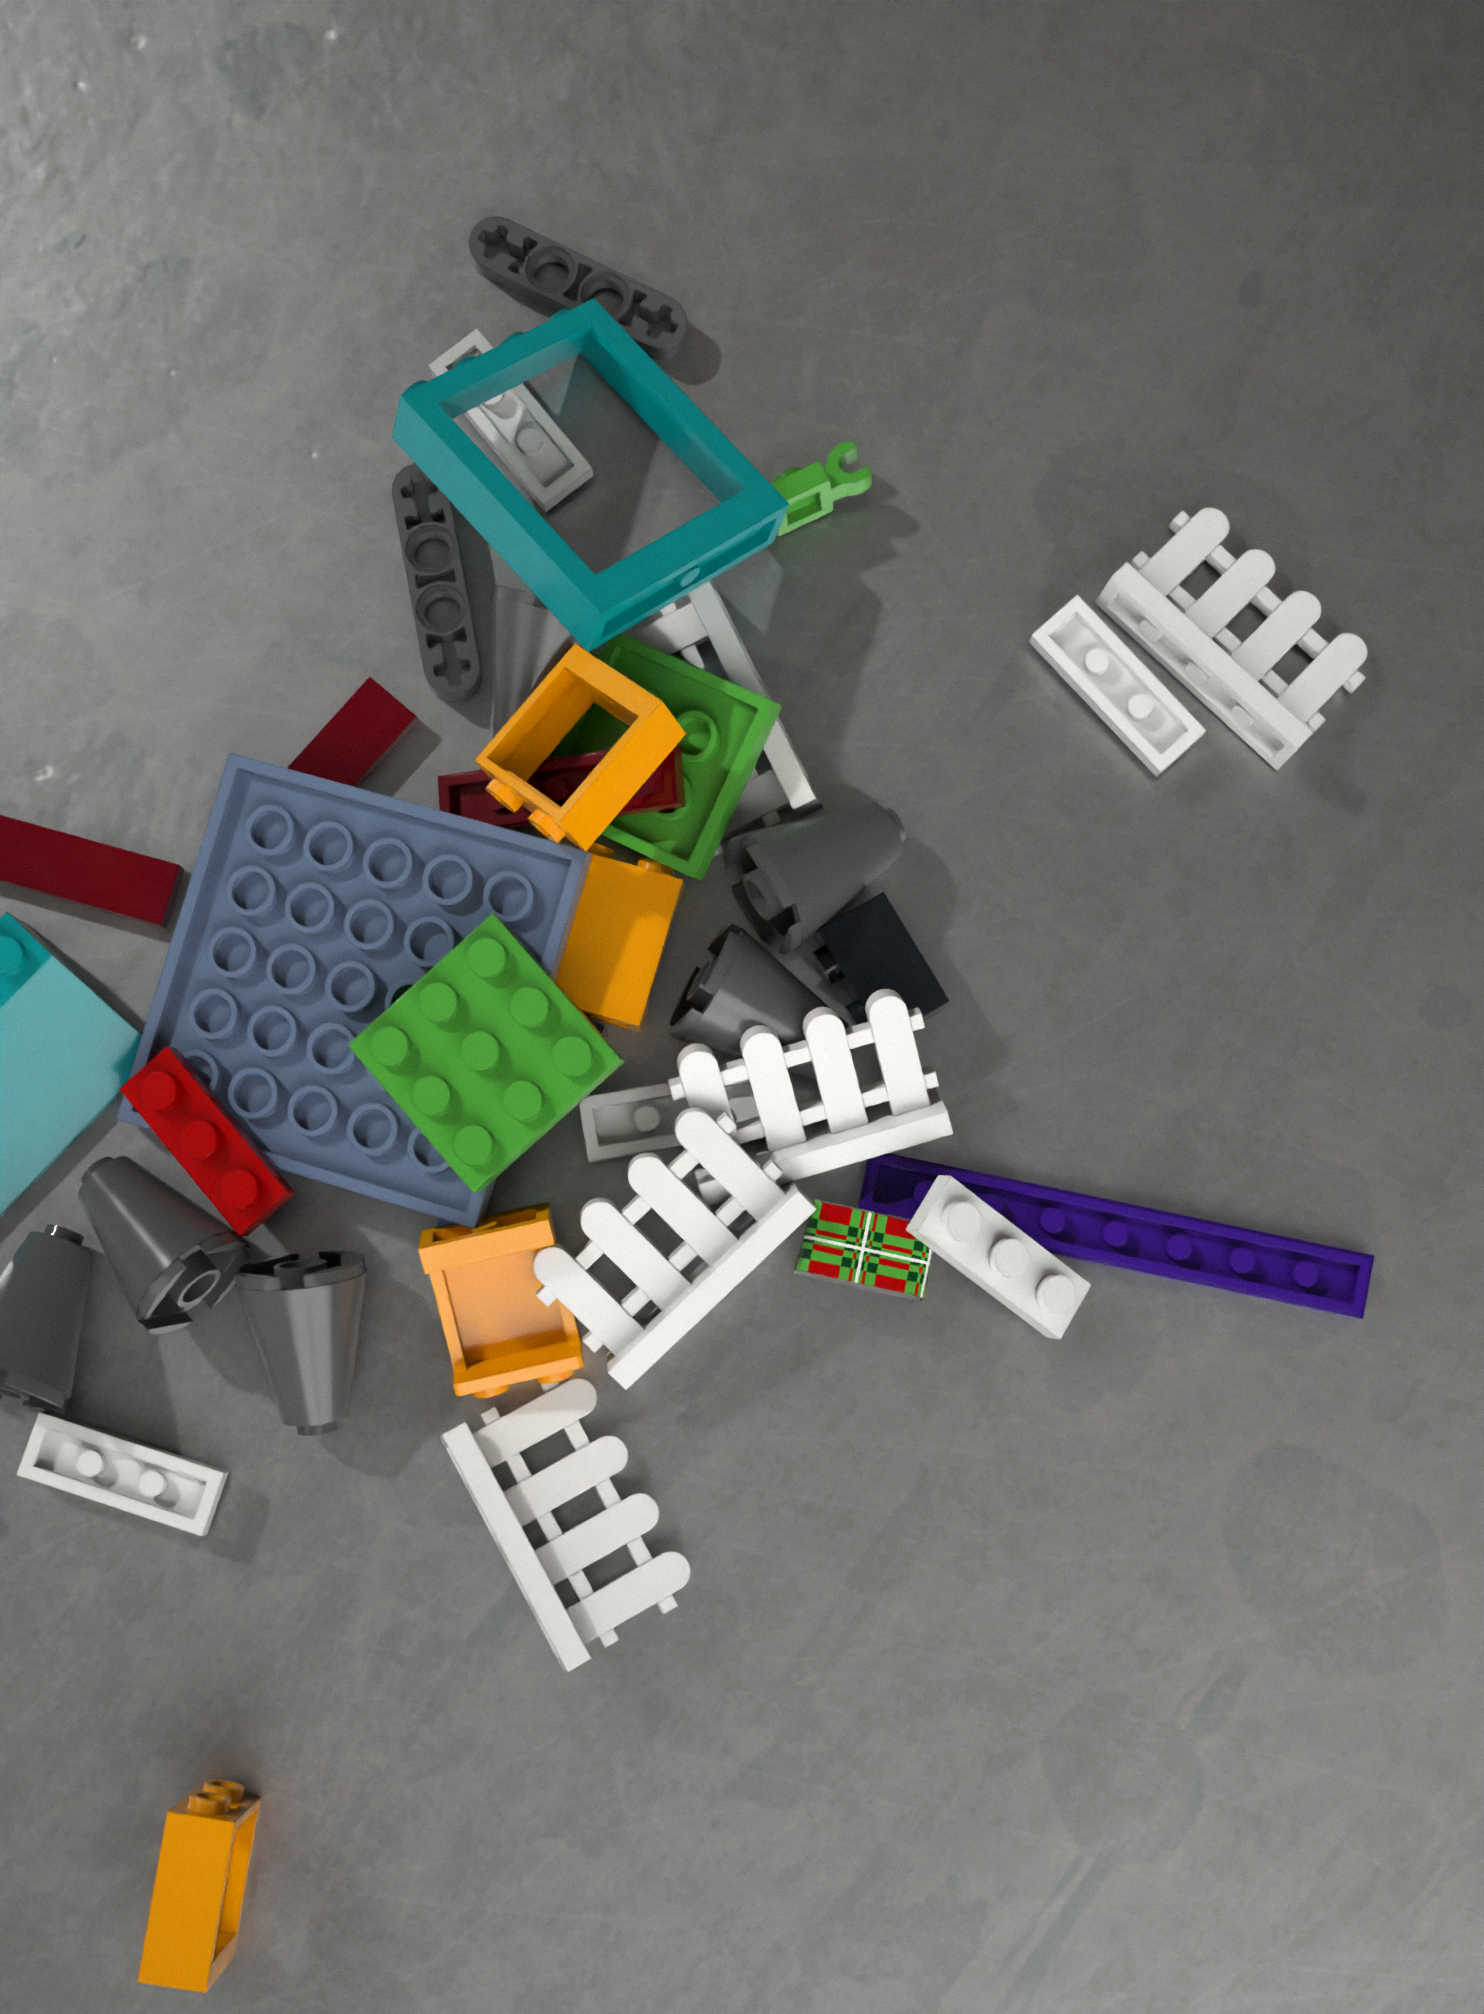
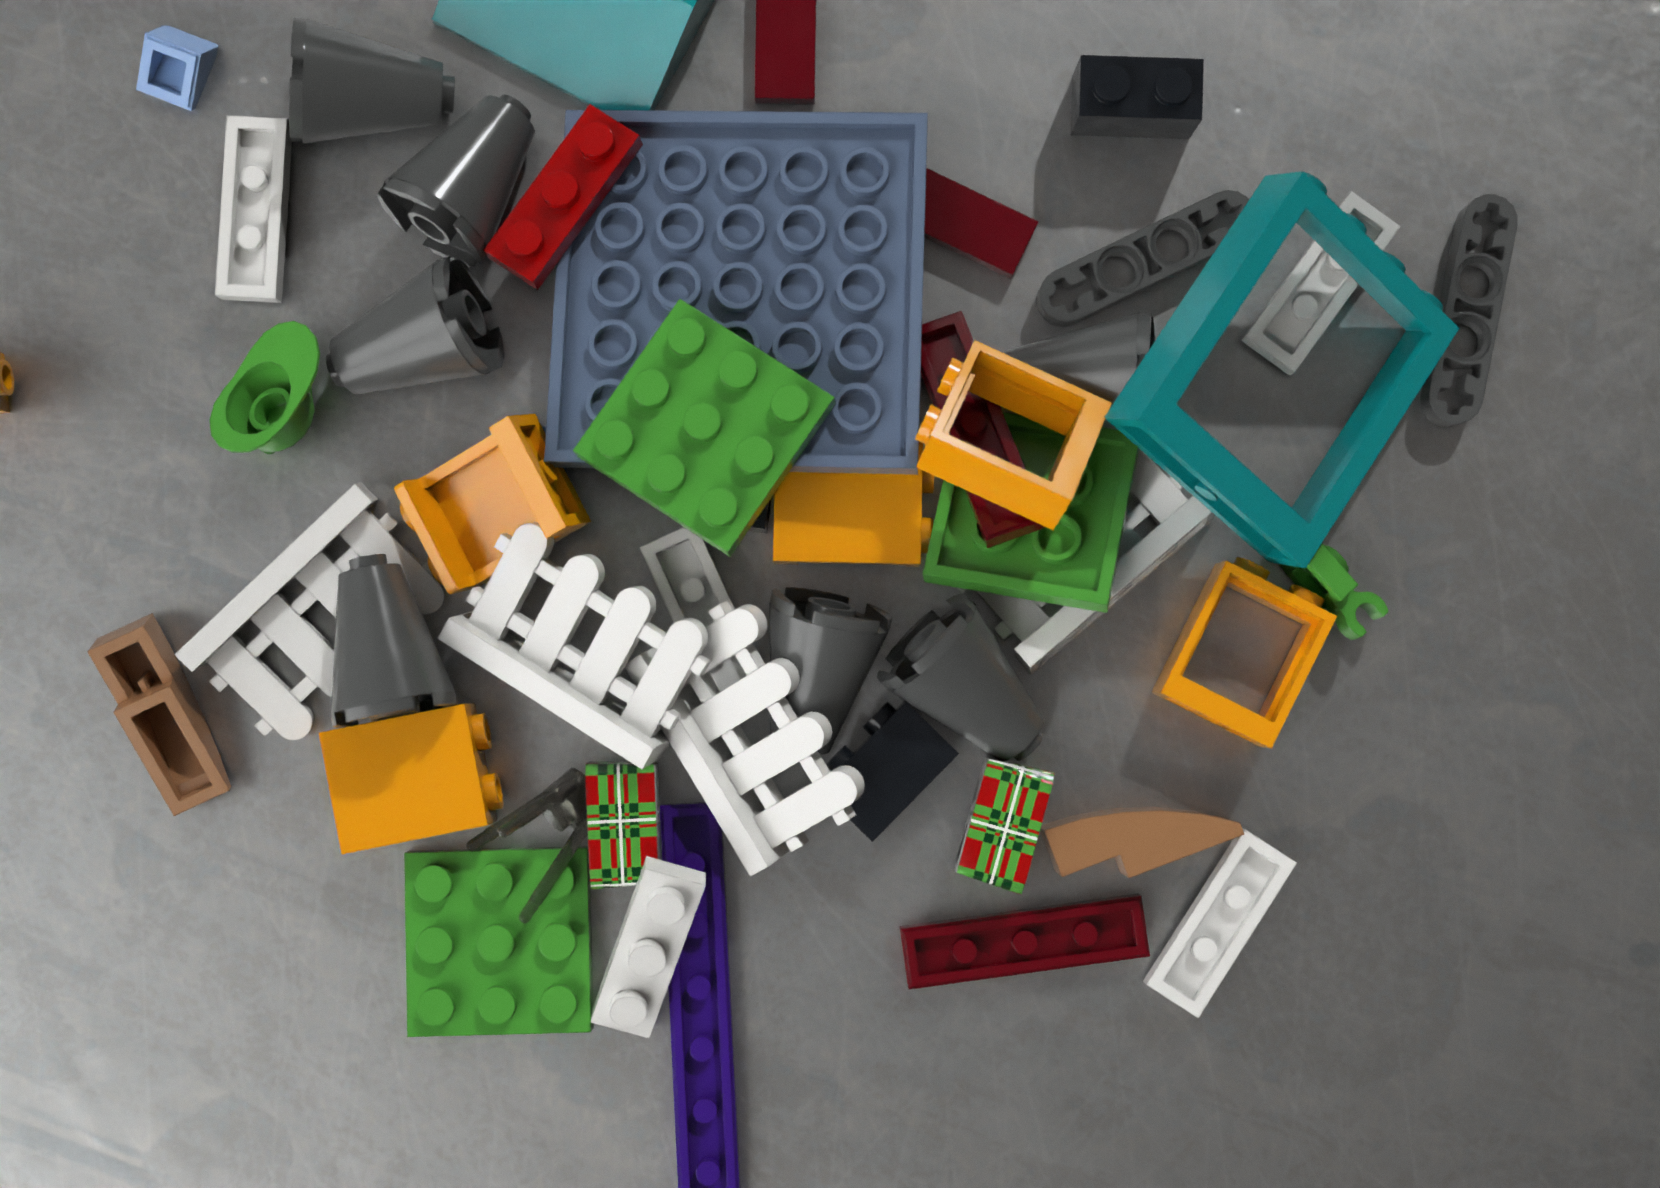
camera: 75 degrees right, 5 degrees up
white fence [1095,507,1367,771] -> none
none -> medium nougat slope [87,613,231,816]
none -> bright green piece [209,321,320,454]
none -> light orange panel [319,703,504,855]
none -> dark grey cone [331,554,457,728]
none -> bright green plate [404,846,594,1037]
none -> clear smoke plant [466,767,588,923]
none -> dark red tile [899,894,1150,990]
none -> piece [954,757,1055,895]
none -> medium nougat slope [1040,807,1244,878]
none -> black brick [1071,55,1204,139]
none -> light orange window [1151,557,1337,749]

